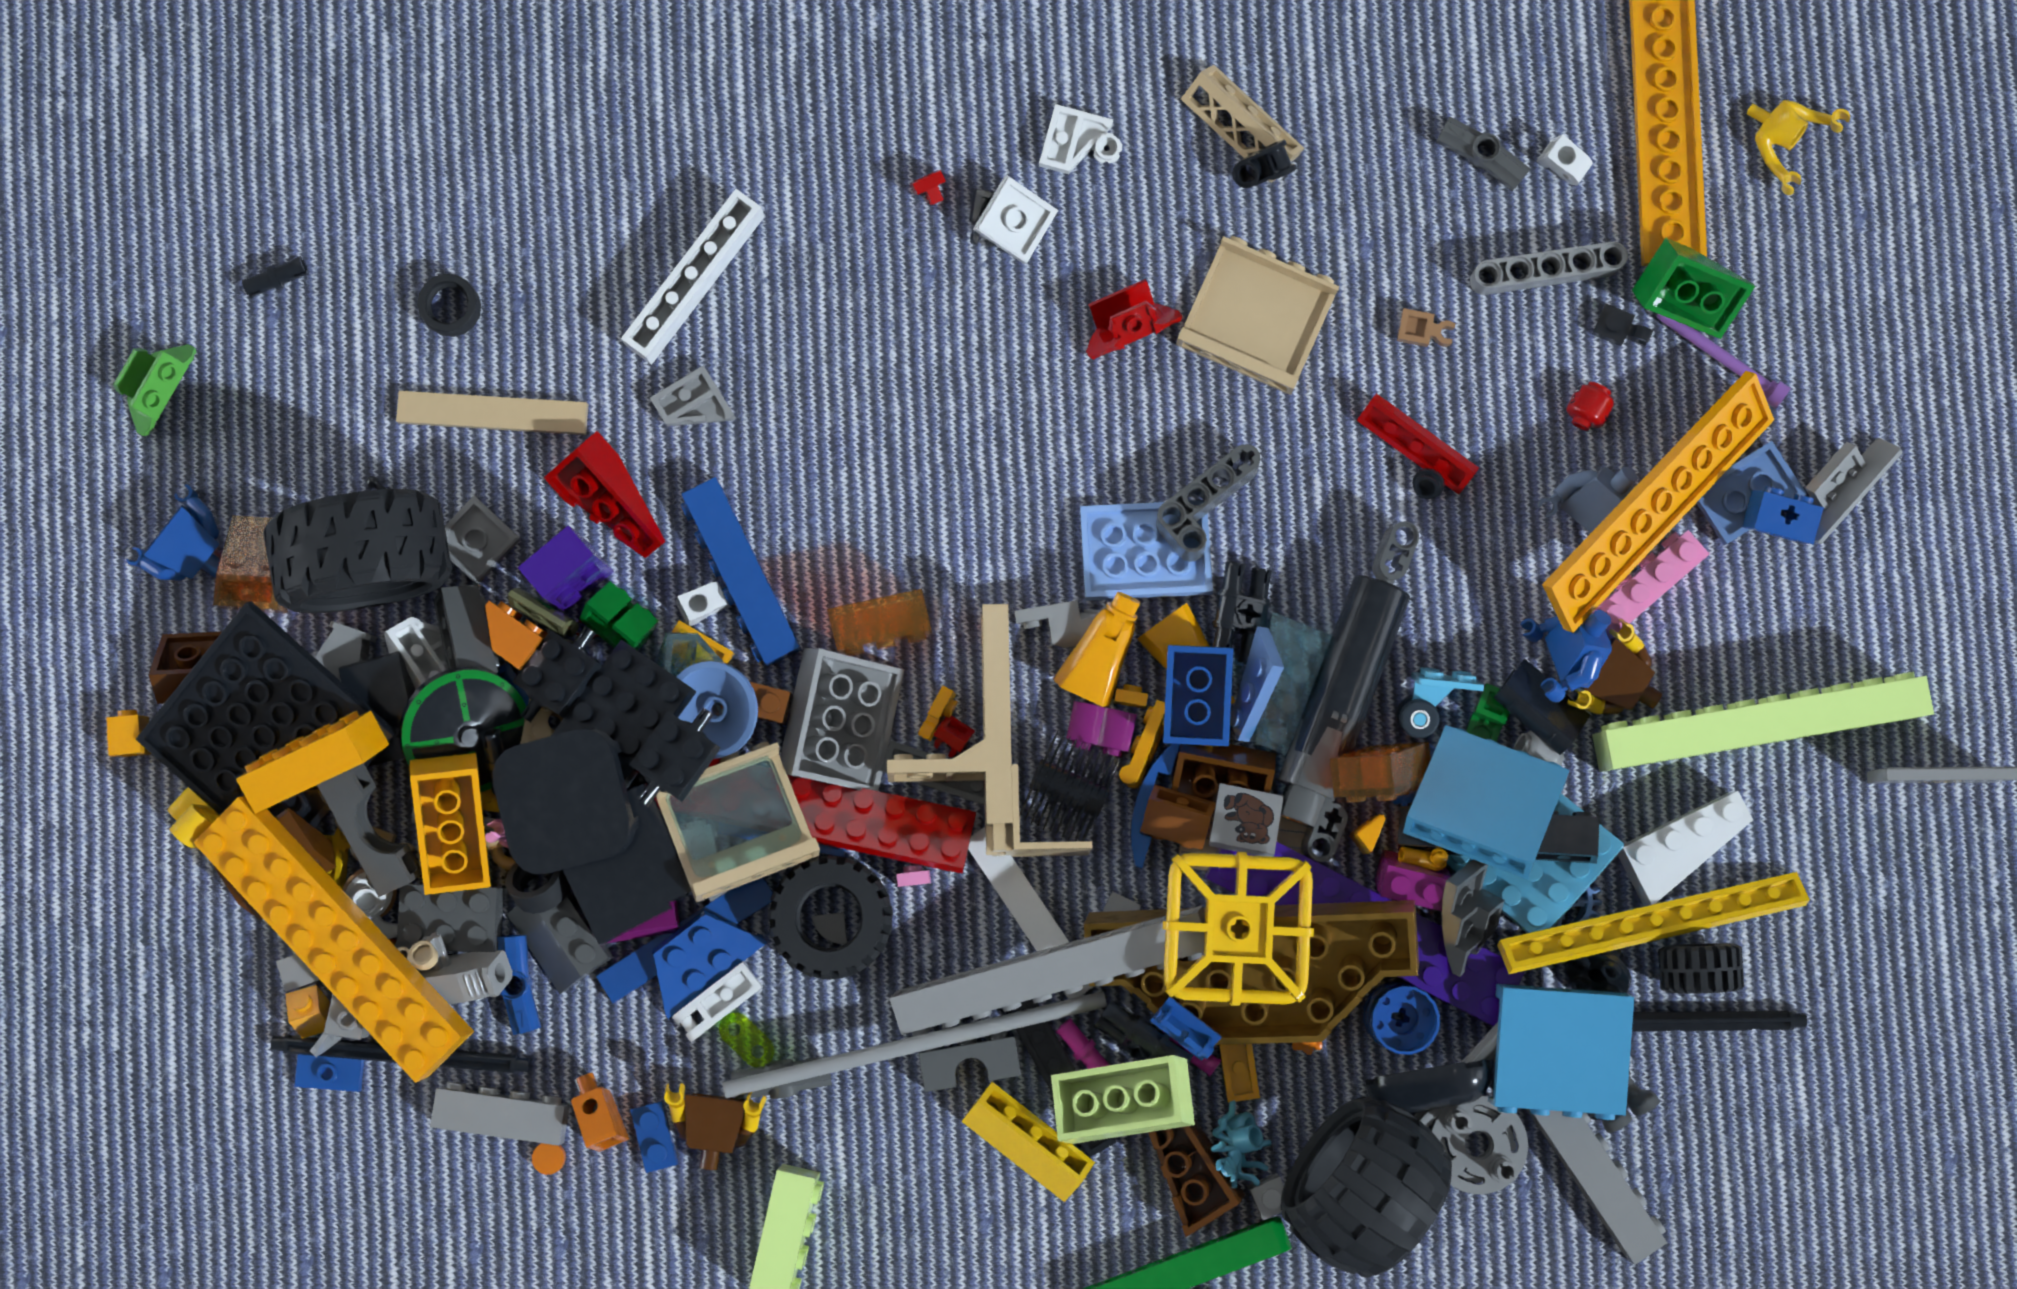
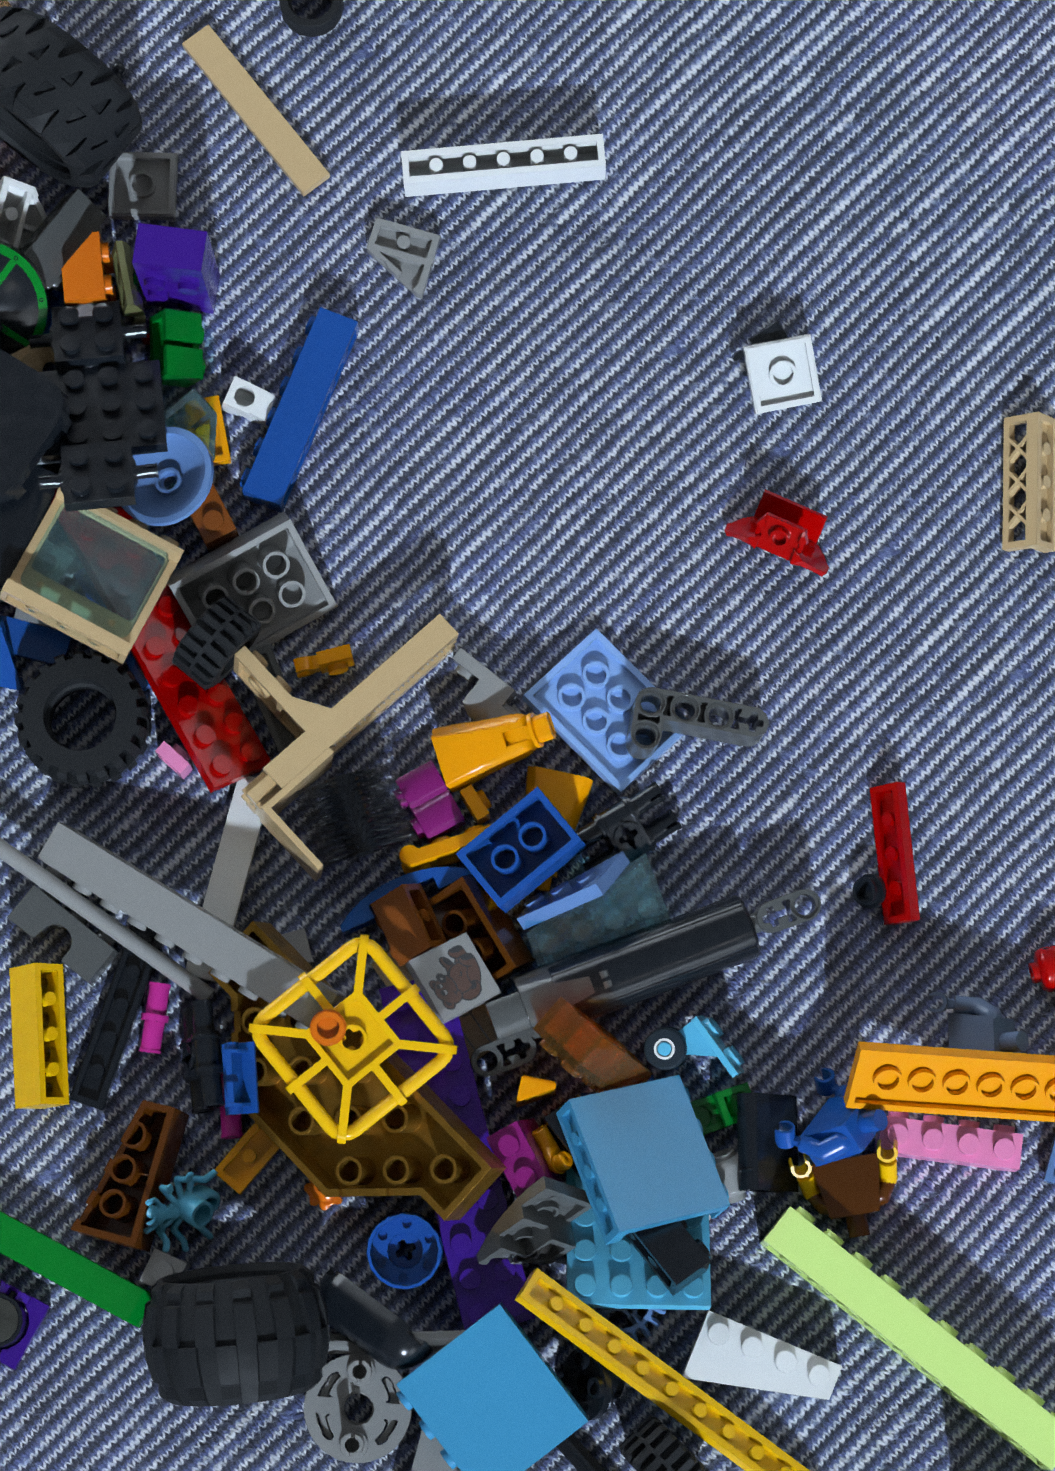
camera: 45 degrees right, 5 degrees down
red wedge [544,431,666,558] -> none
light grey tile [812,912,847,944] -> none
clear orange slope [827,589,932,656] -> none
red tile [909,170,946,205] -> none
red tile [934,715,975,757] -> none
white wing [1039,104,1113,174] -> none
yellowish green brick [1051,1055,1195,1144] -> none
white plate [1092,132,1122,163] -> none
tan panel [1176,236,1339,395] -> none
black piece [1232,139,1297,188] -> none
medium nougat plate [1396,308,1455,347] -> none
none -> black tyre [172,596,261,690]
none -> orange tile [310,1009,347,1046]

